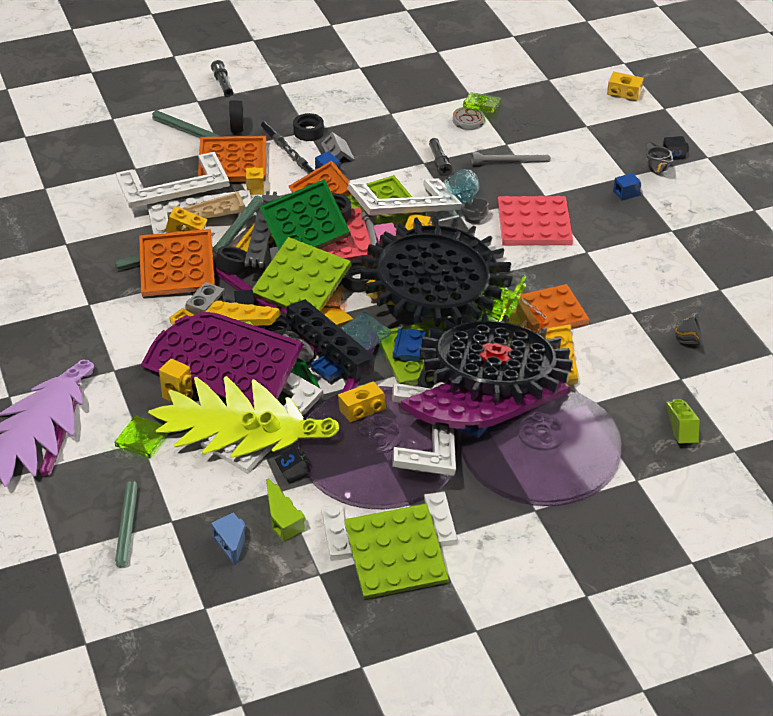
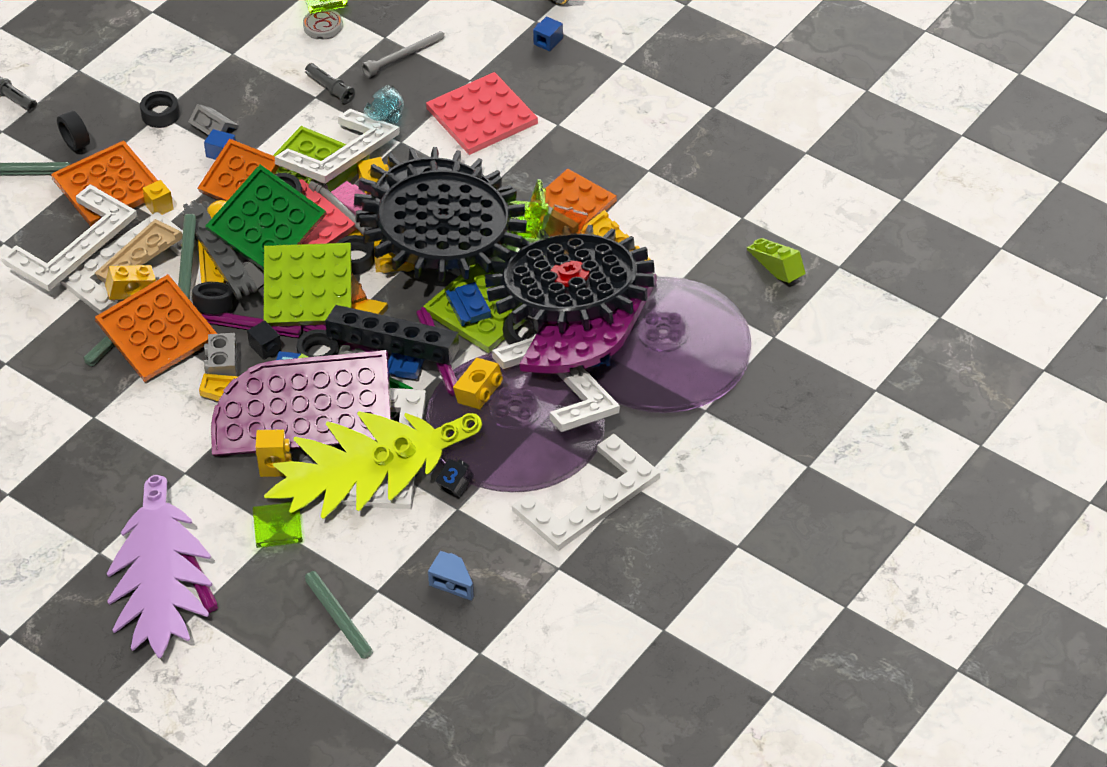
camera: 30 degrees left, 5 degrees up
yellow wing [205,301,280,326] -> none
dark grey piece [261,122,315,174] -> none
lime slope [266,478,306,542] -> none
clear light blue bracket [341,311,391,351] -> none
lime plate [344,503,449,600] -> none
dark grey hair [462,198,489,221] -> none
dark grey hat [675,312,703,345] -> none

